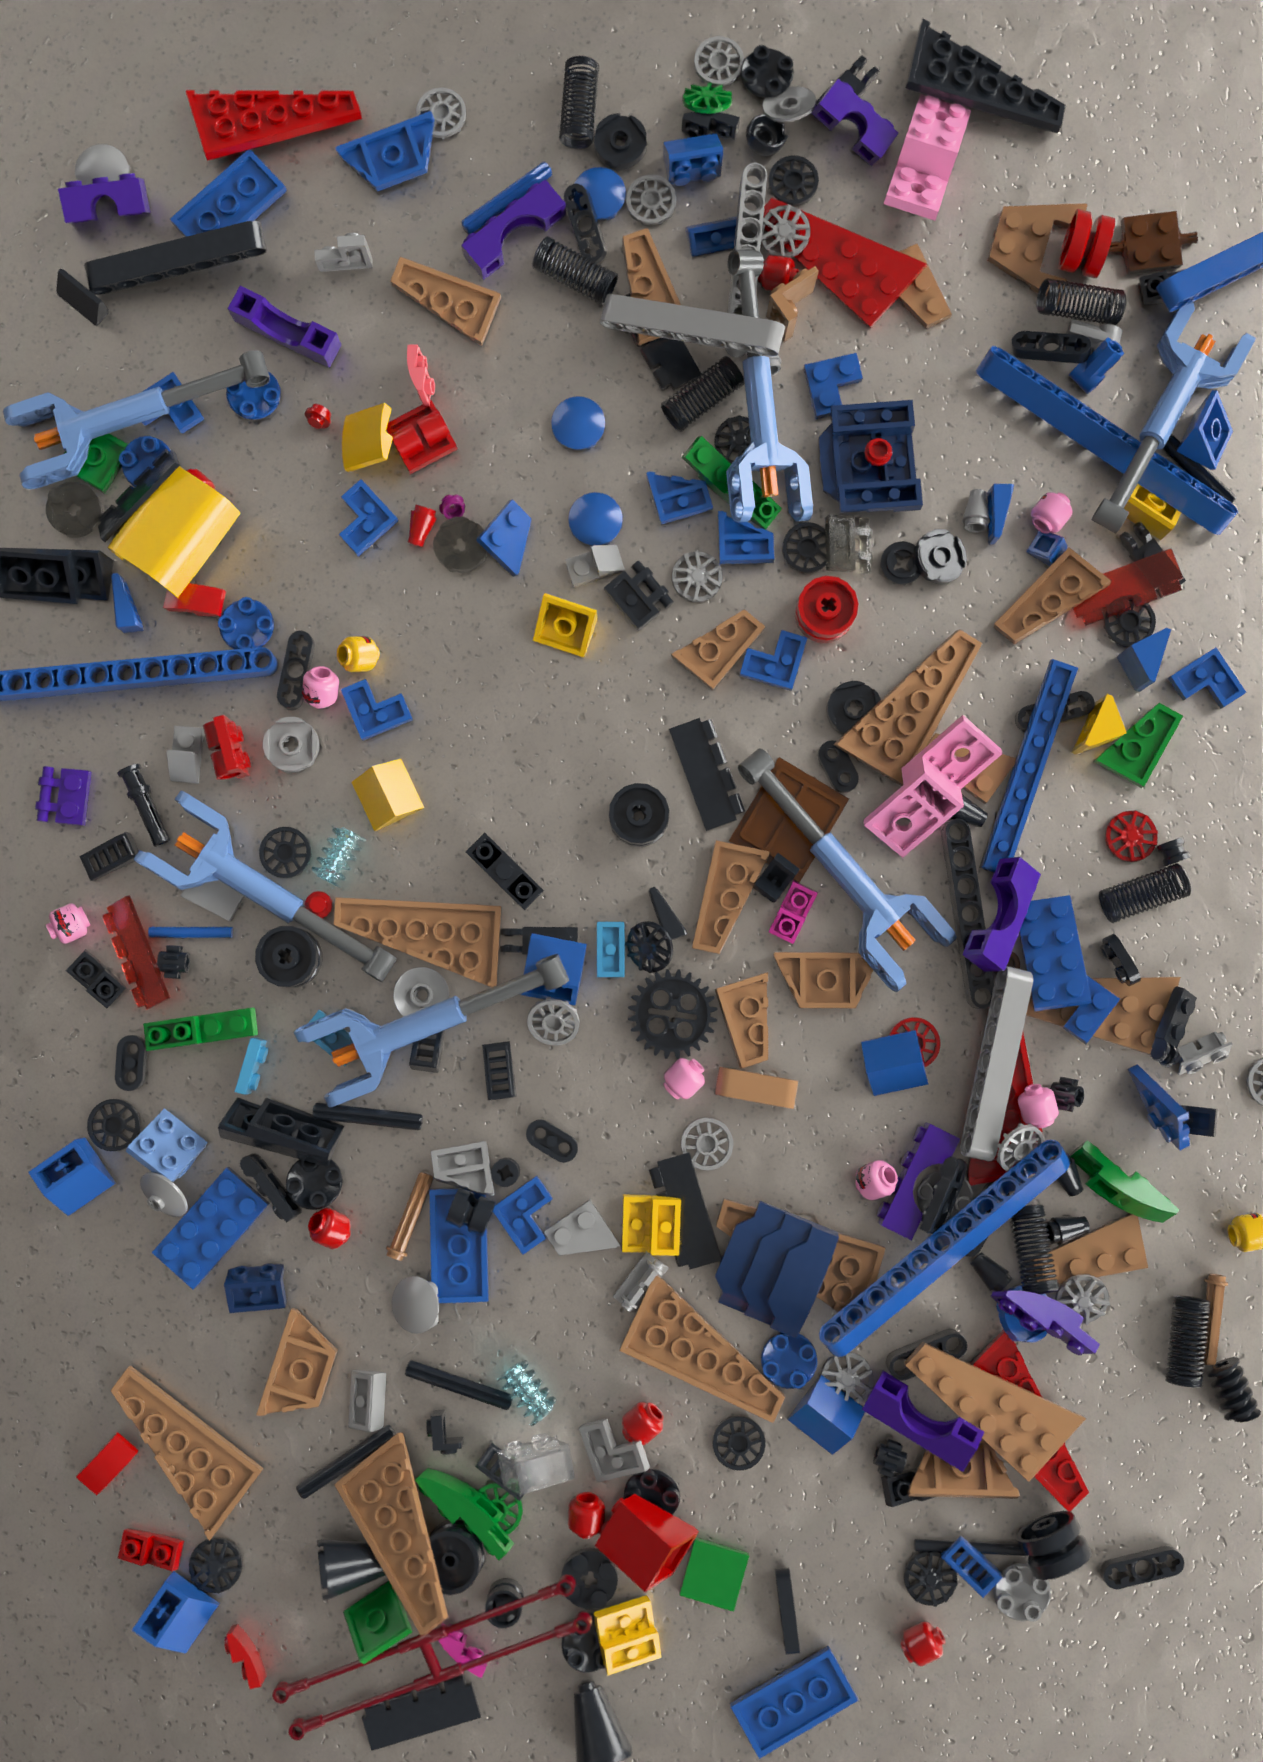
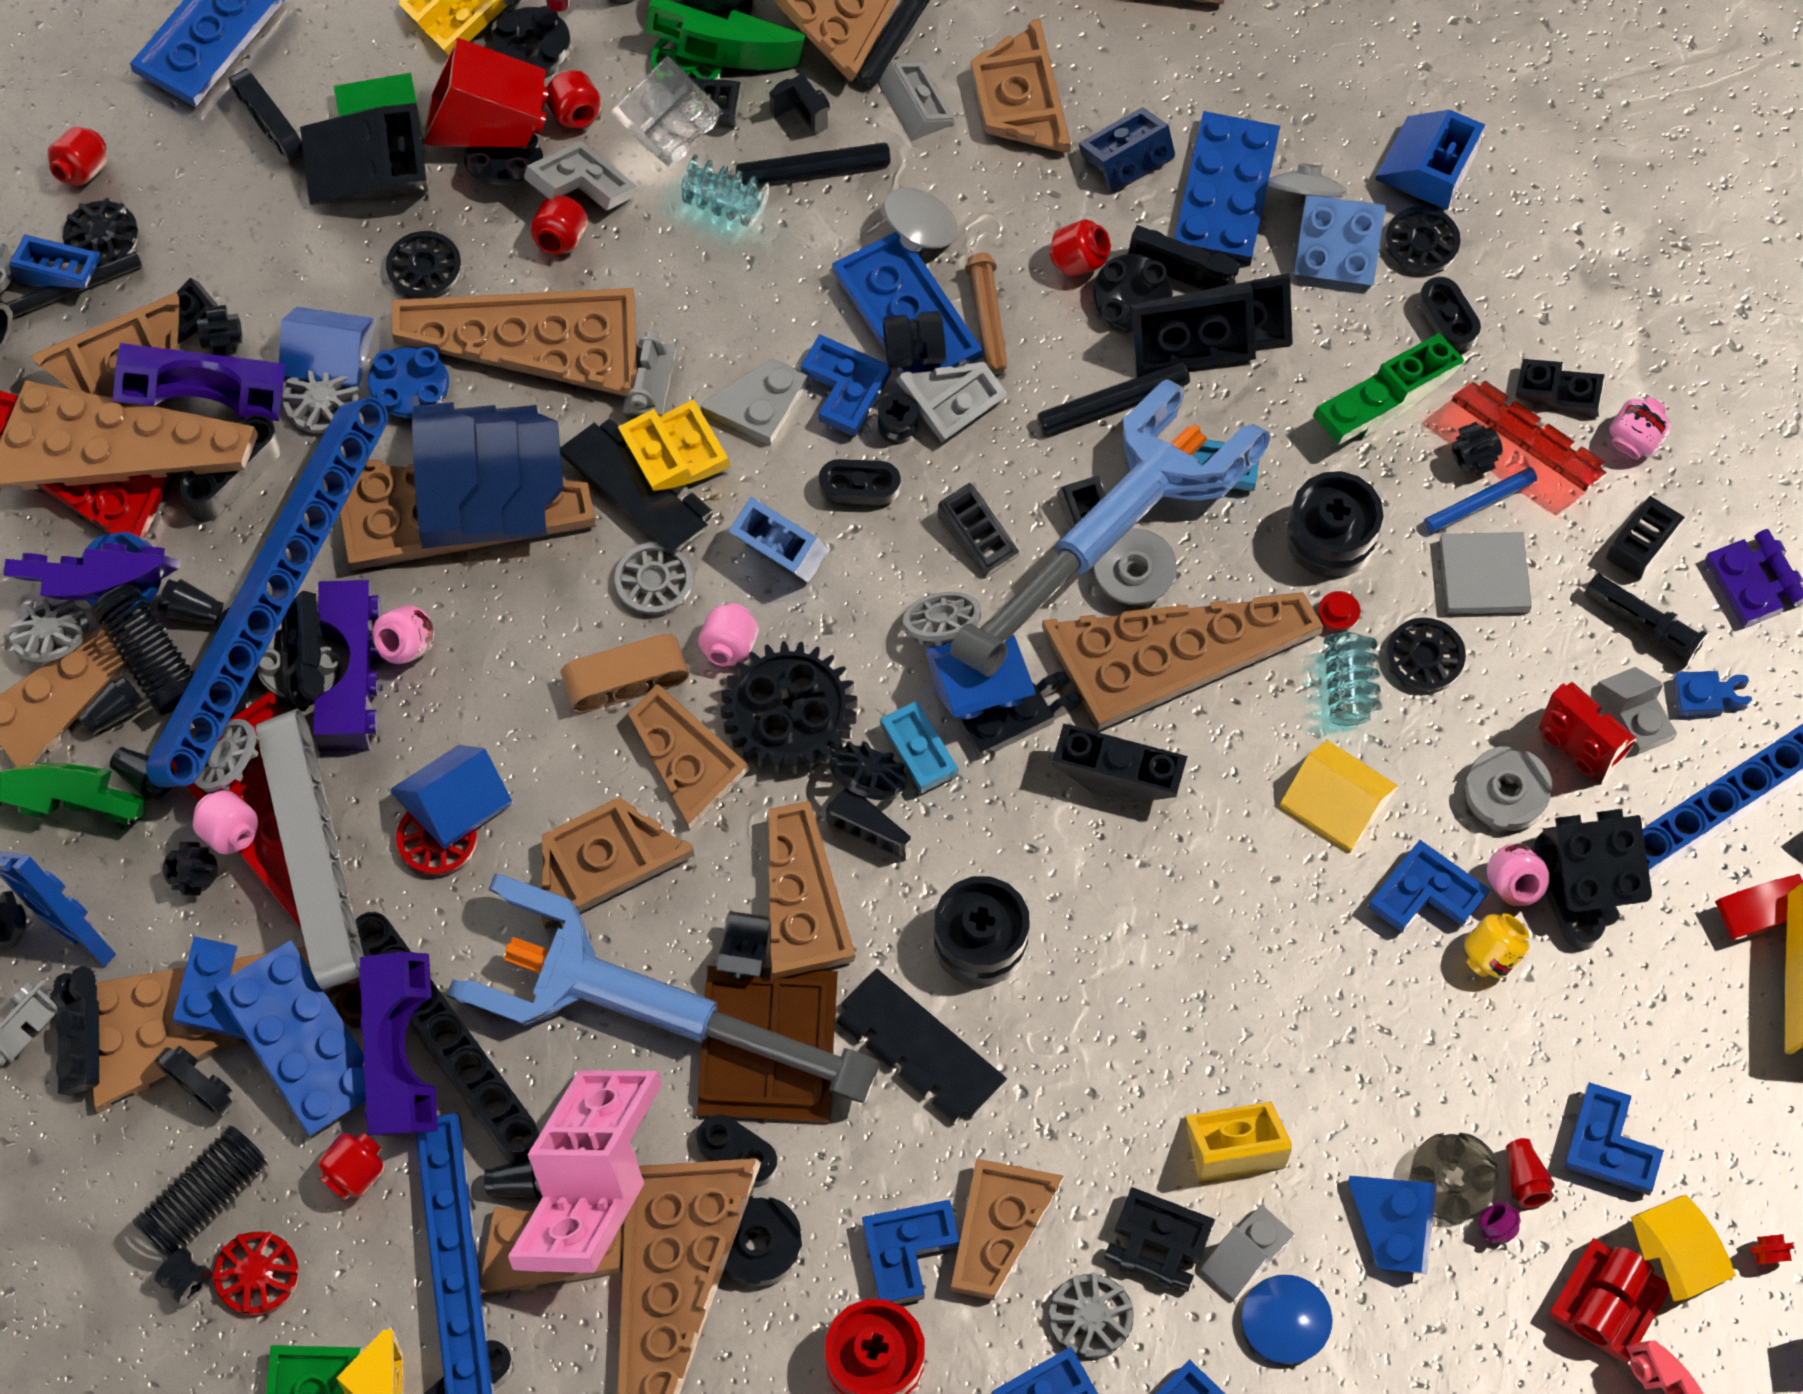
camera: 150 degrees right, 20 degrees down
medium blue piece [133,790,397,982] -> none
blue dish [218,597,274,649] -> none
dark azure plate [234,1037,268,1095] -> none
dark pink slope [769,880,818,944] -> none
none -> black slope [300,103,429,205]
none -> red head [318,1132,385,1201]
none -> medium blue brick [729,497,831,583]
none -> black bracket [1542,808,1652,912]
none -> blue plate [1673,671,1752,718]

